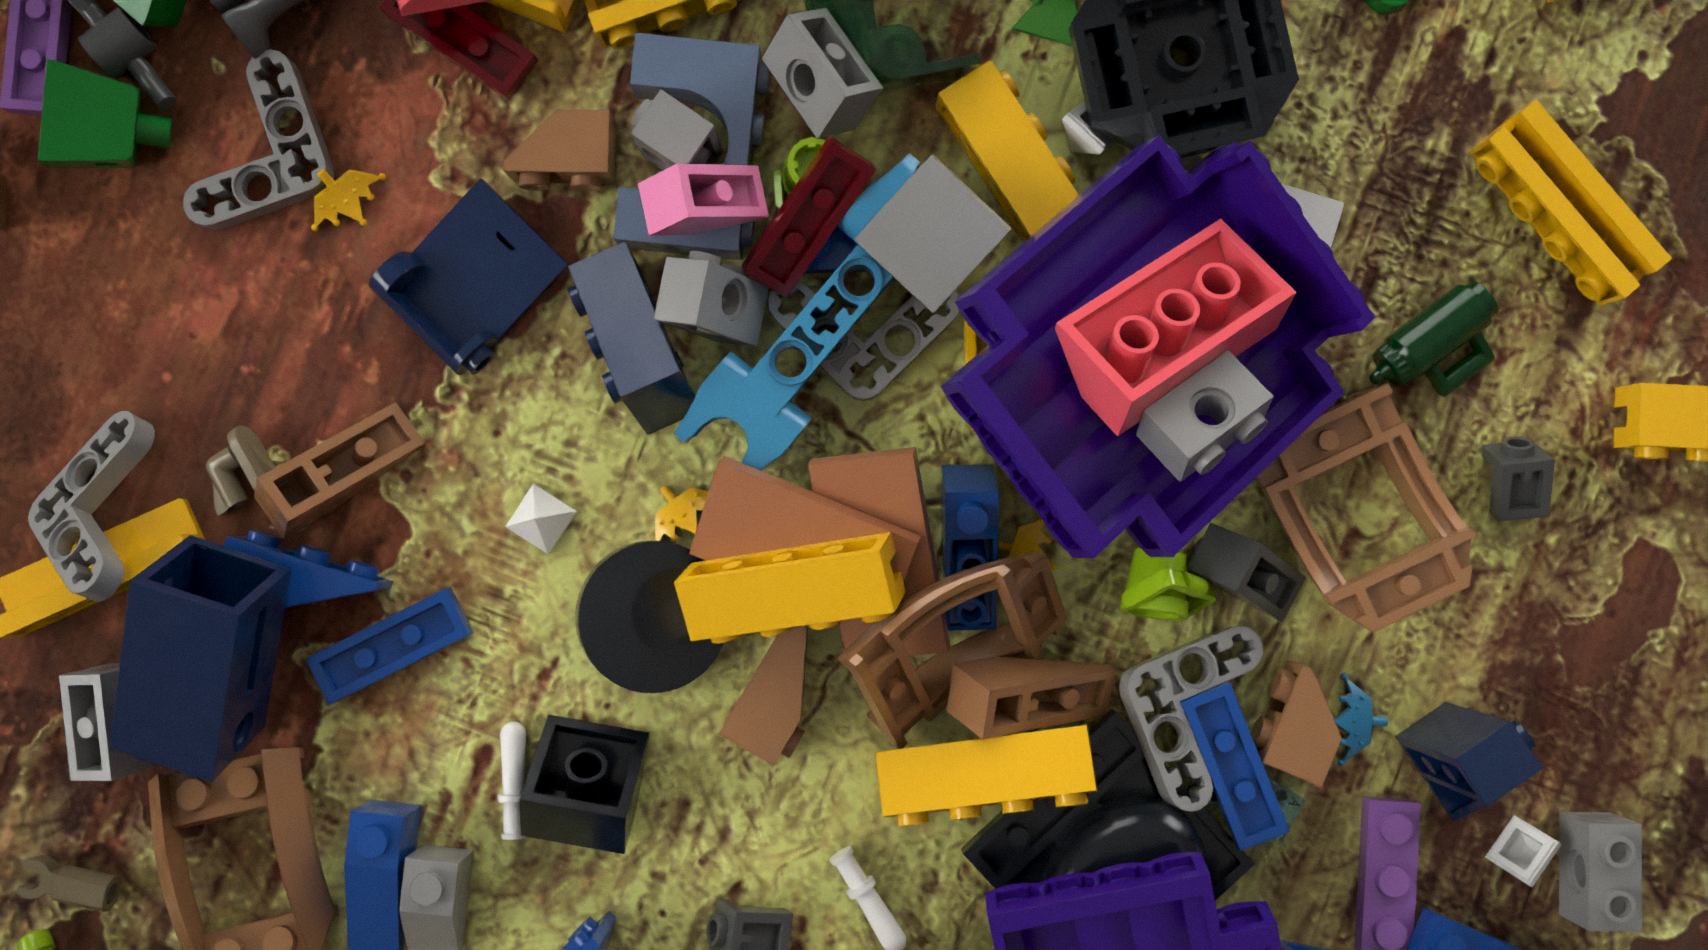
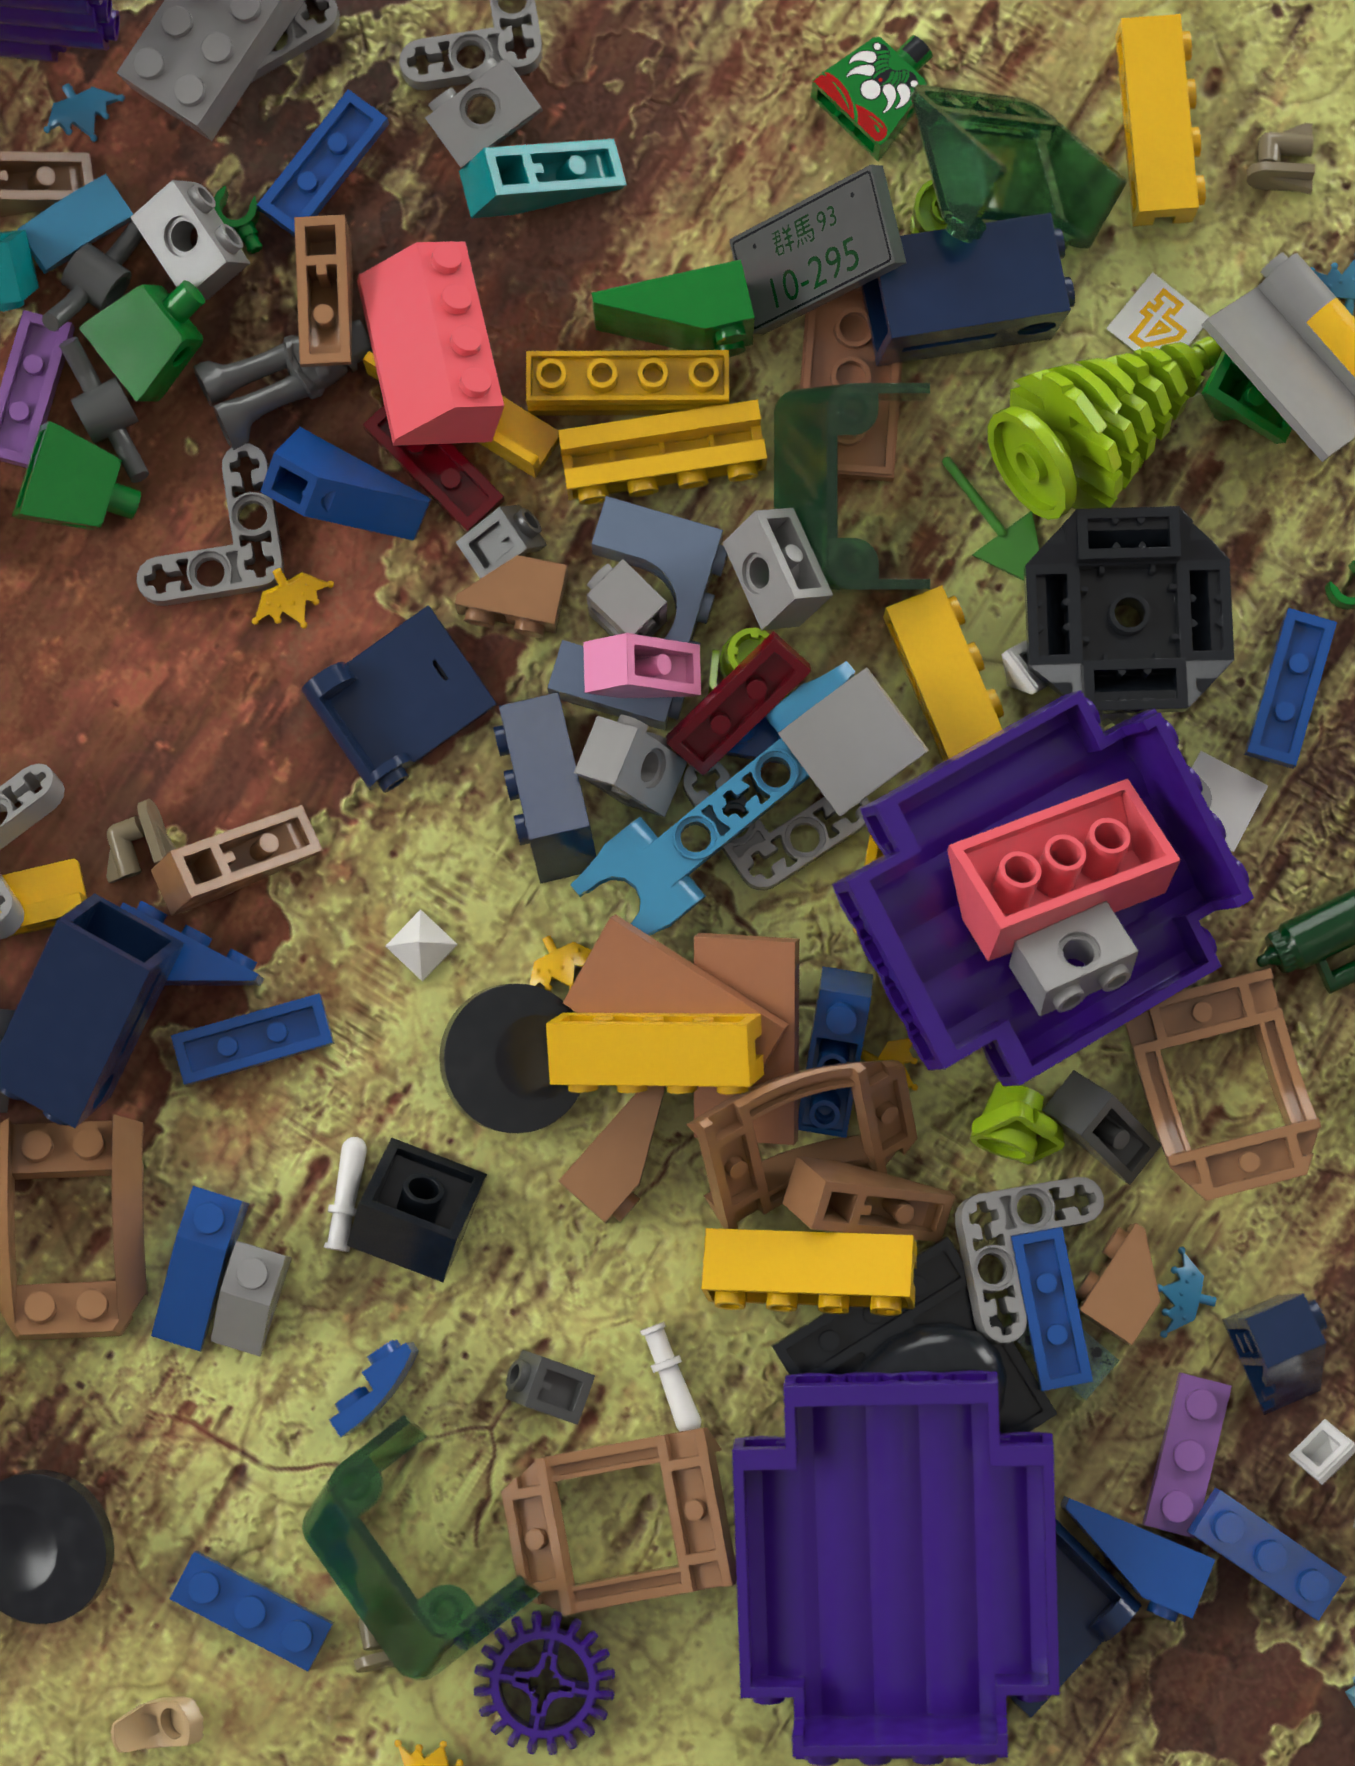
camera: 15 degrees right, 5 degrees down
none -> blue slope [260,427,431,540]
none -> bracket [456,505,547,579]
none -> blue plate [1244,608,1337,769]

